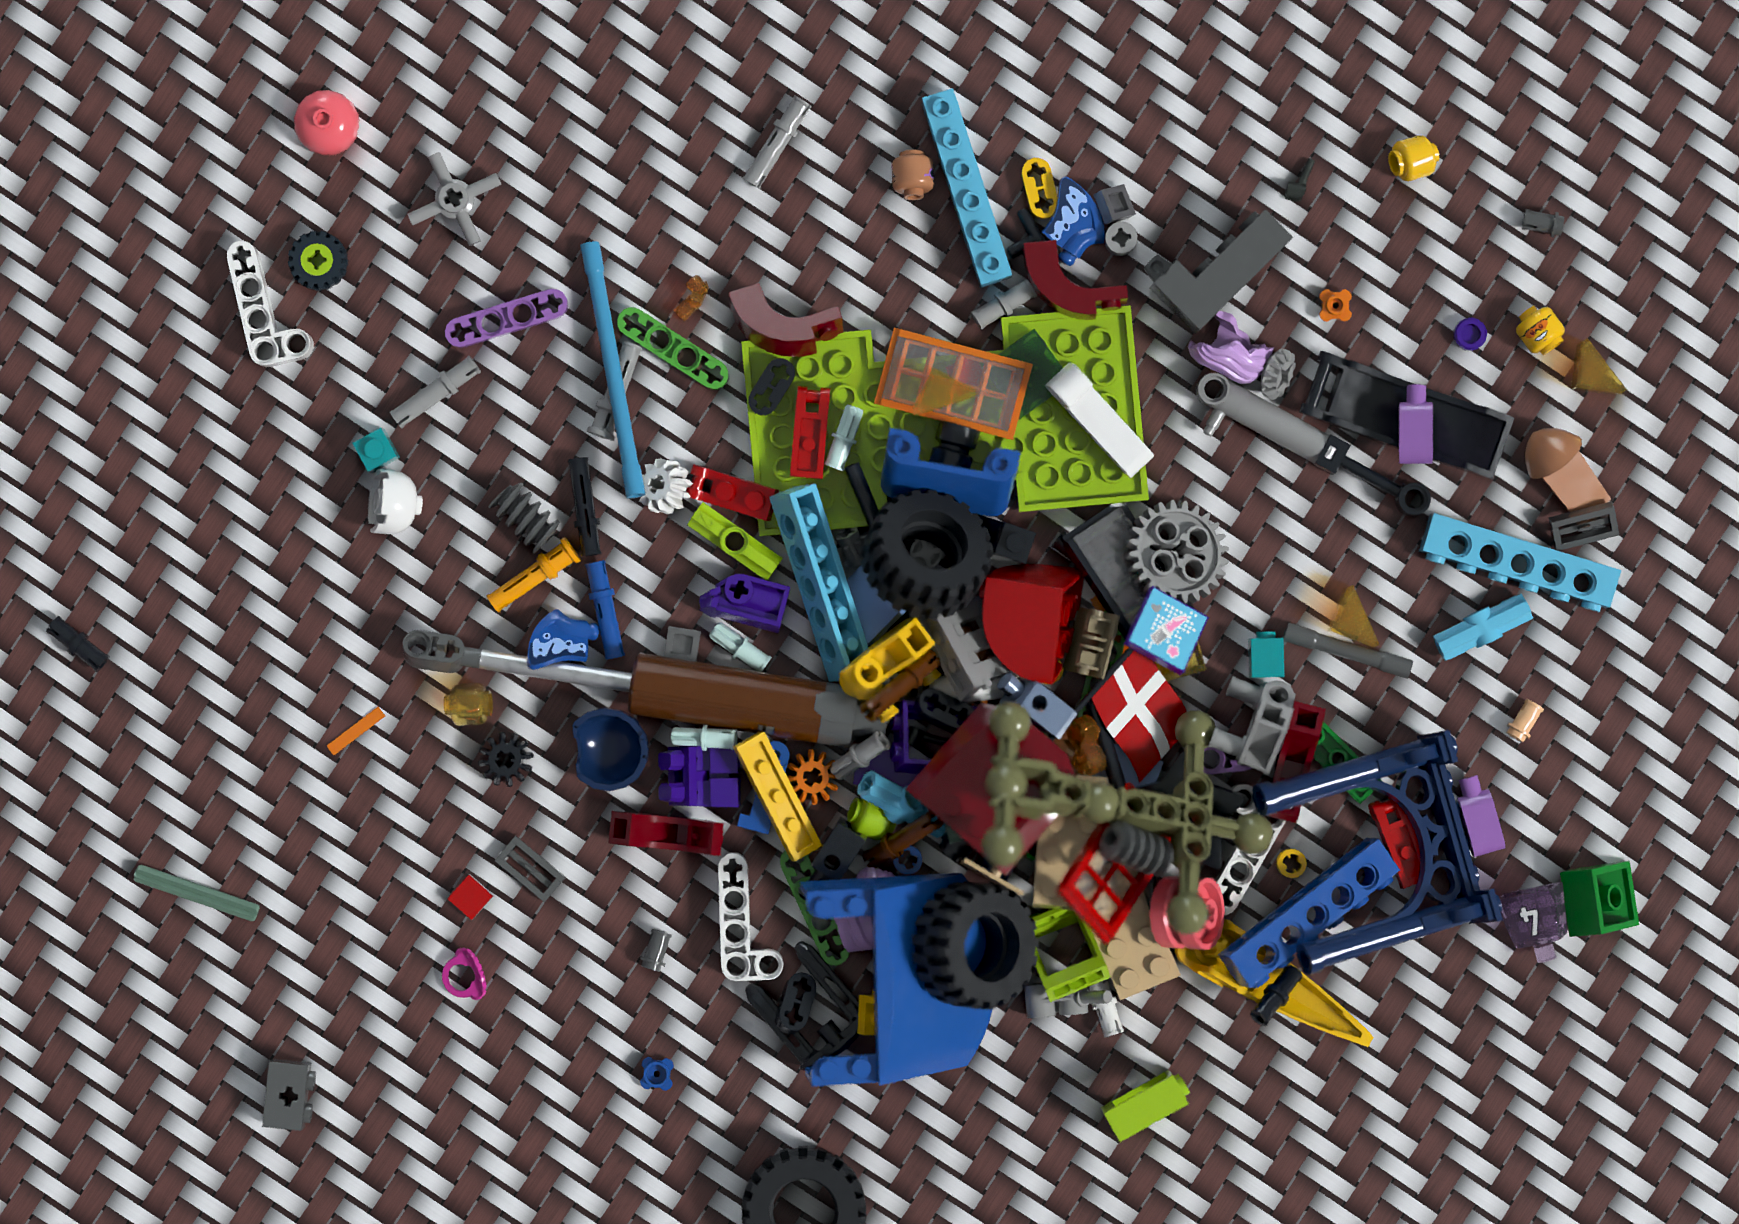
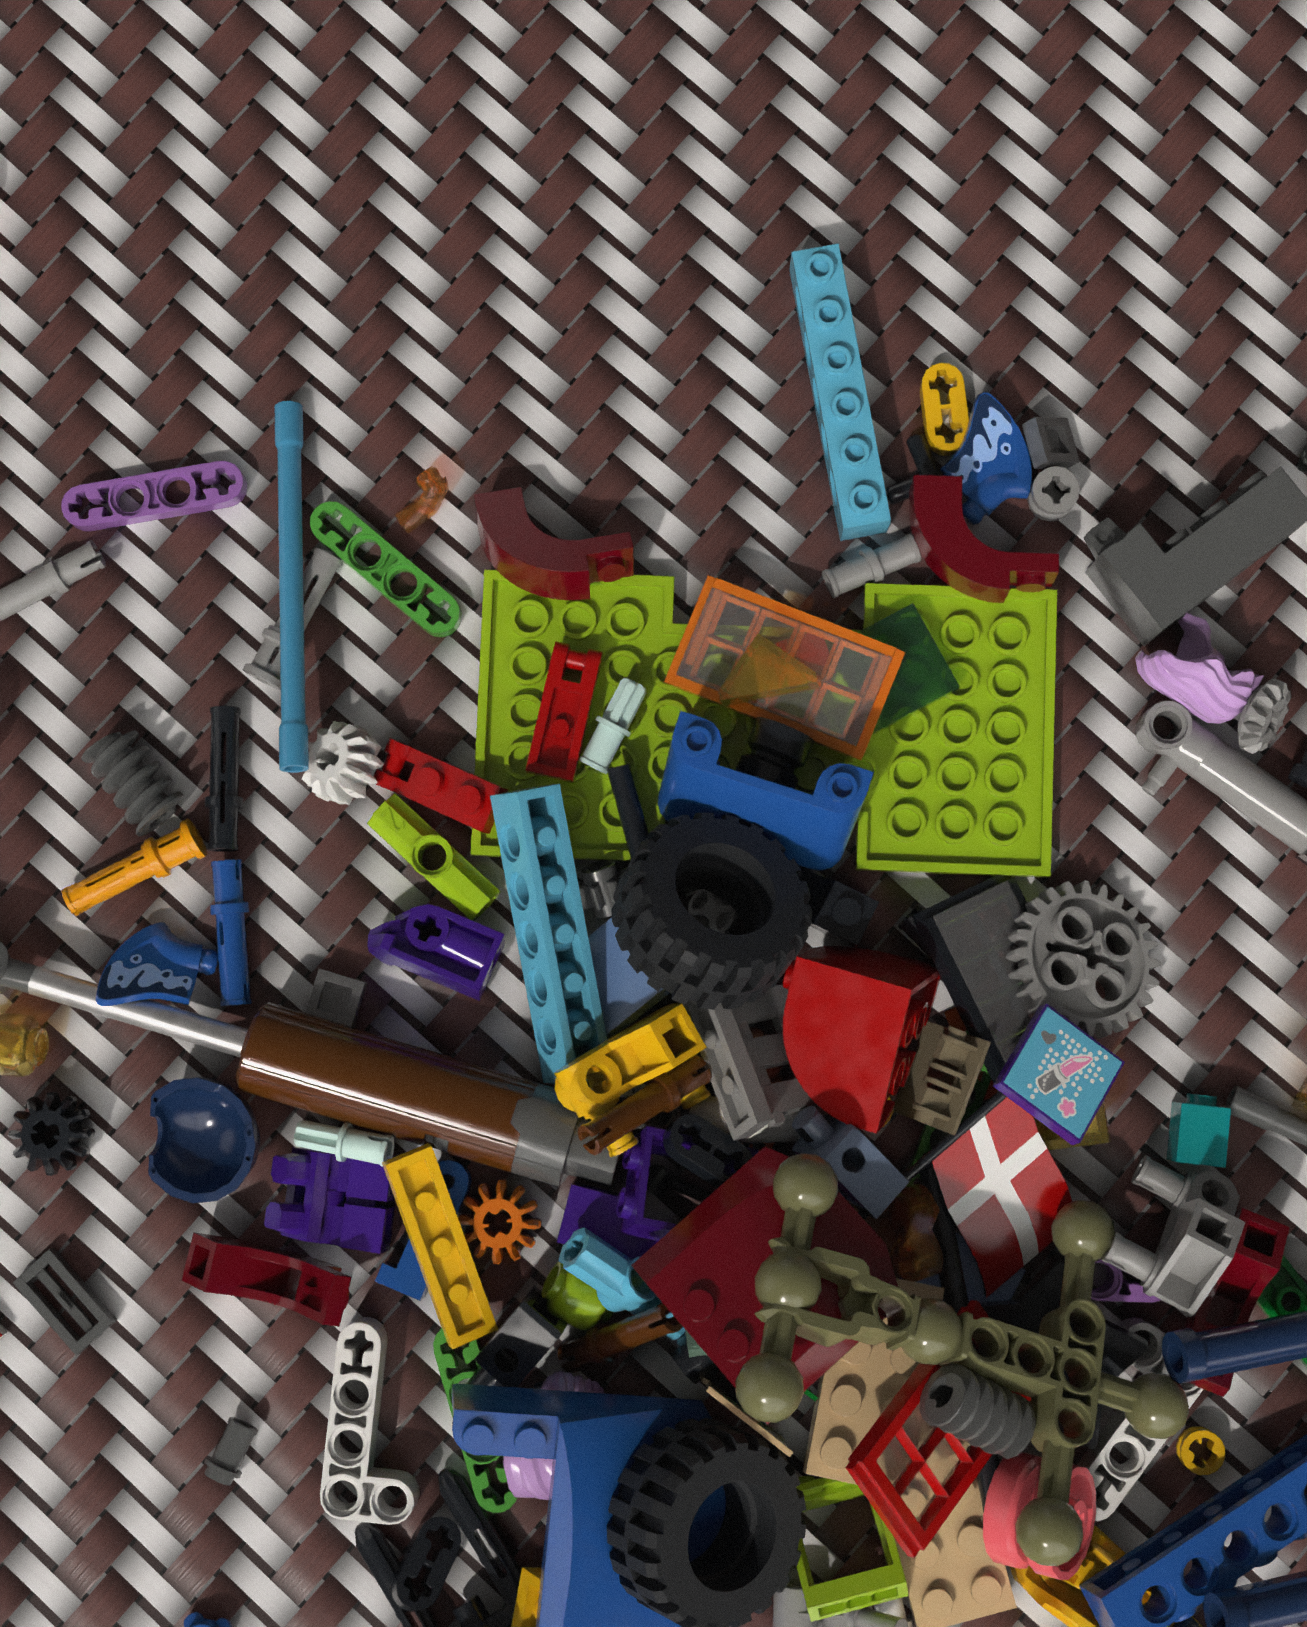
camera: 20 degrees right, 5 degrees down
light grey bar [408,152,502,246] -> none
light aqua axle [709,622,772,672] -> none
light grey pin [742,95,812,189] -> none
black beam [748,358,795,416] -> none
light grey axle [830,731,890,780] -> none
nougat head [891,150,934,200] -> none
blue bush [893,845,922,874] -> none
white beam [1045,363,1154,479] -> none

